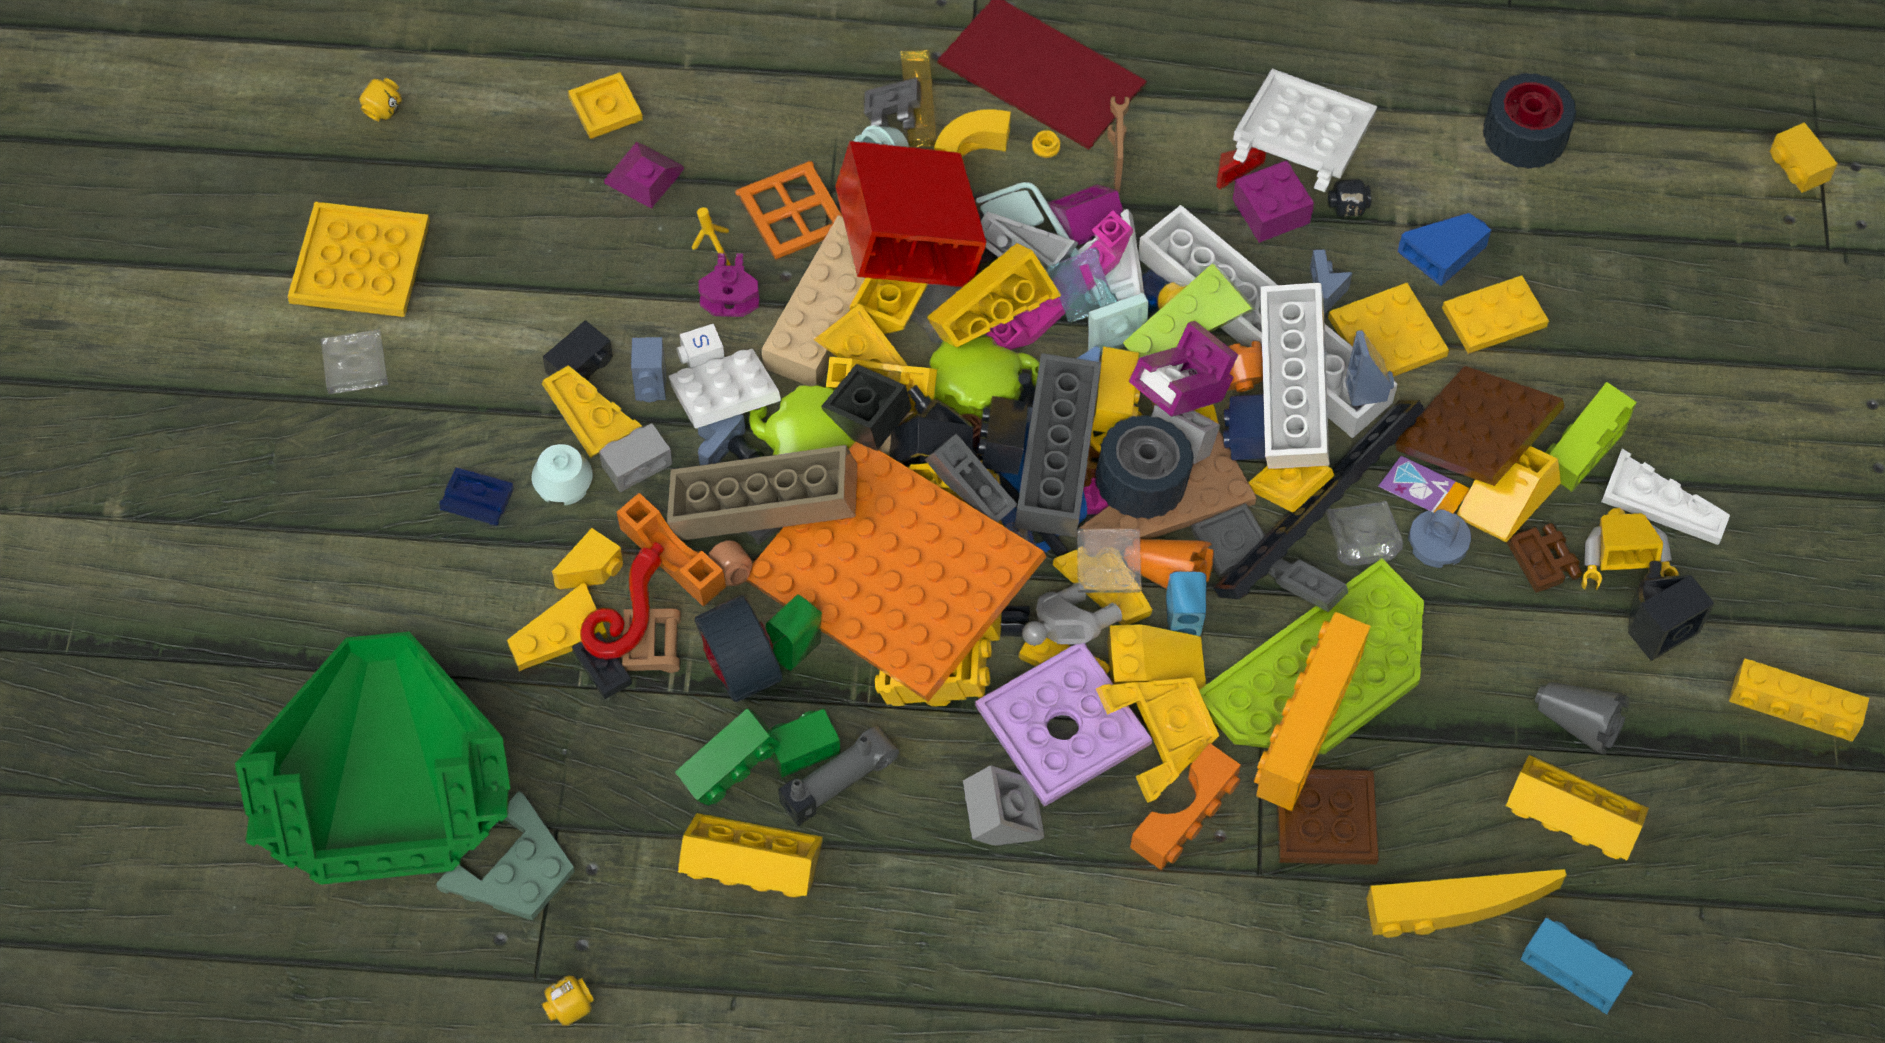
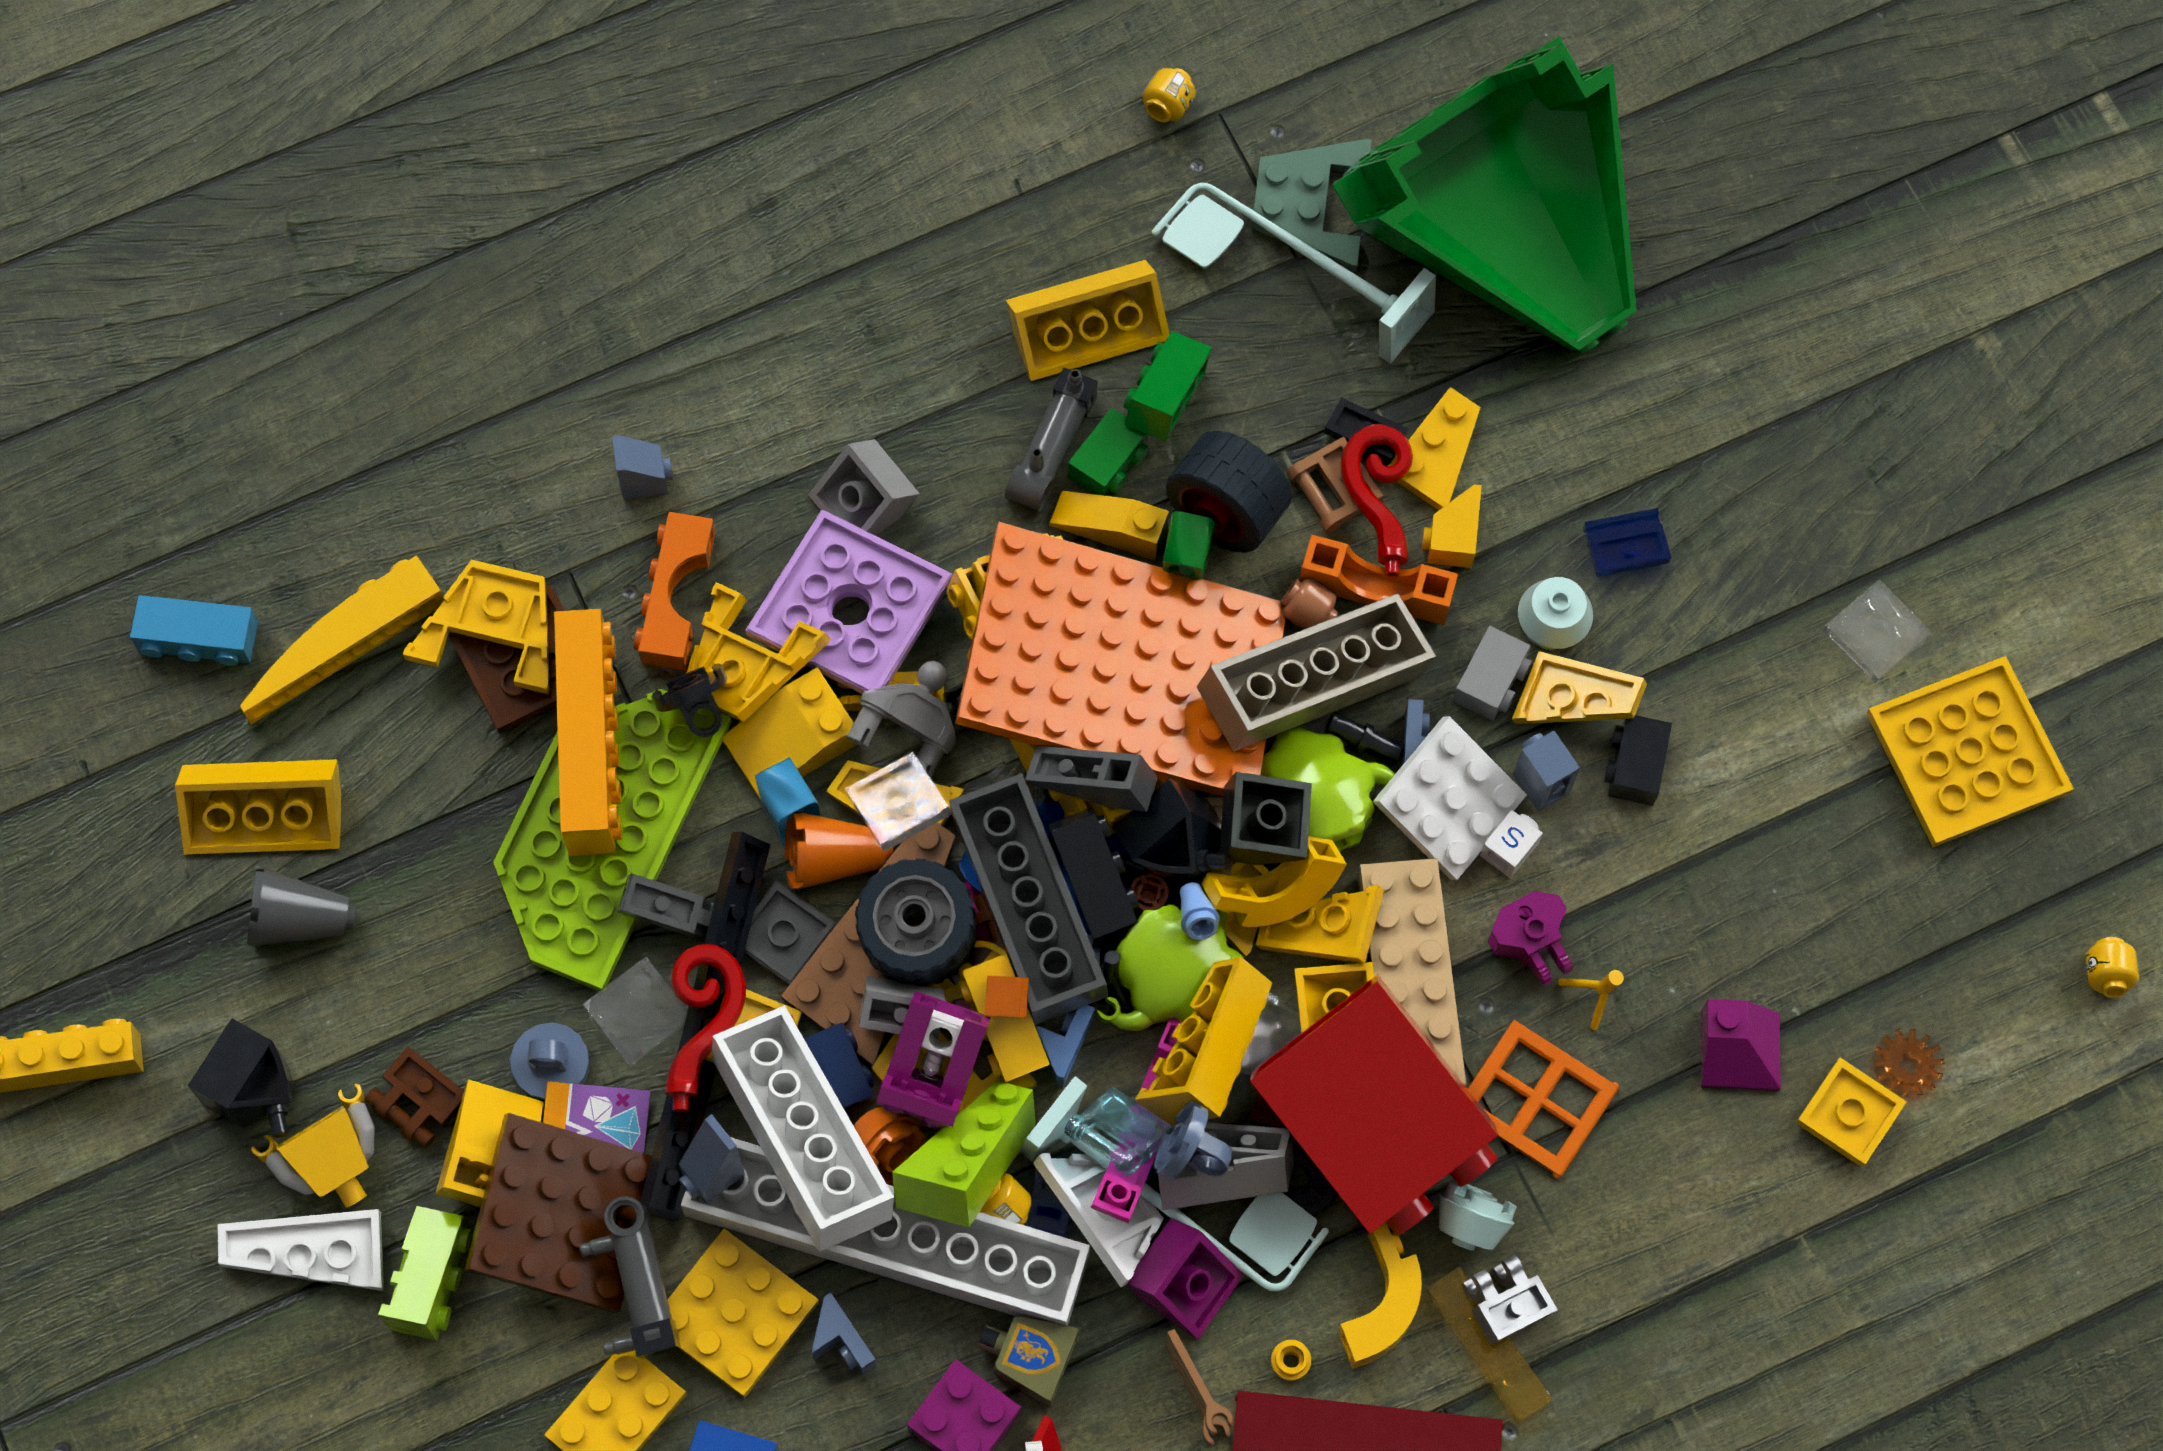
camera: 150 degrees right, 10 degrees up
none -> yellow wing [403,559,550,694]
none -> dark grey piece [580,1196,681,1359]
none -> sand blue slope [612,435,673,500]
none -> black tile [651,663,728,737]
none -> red plant [666,944,746,1112]
none -> torso [978,1316,1079,1408]
none -> orange tile [985,976,1029,1018]
none -> yellow slope [1049,491,1169,561]
none -> light aqua piece [1152,183,1436,364]
none -> sand blue tile [1154,1101,1233,1180]
none -> light blue cone [1179,882,1220,940]
none -> clear orange gear [1873,1029,1945,1097]

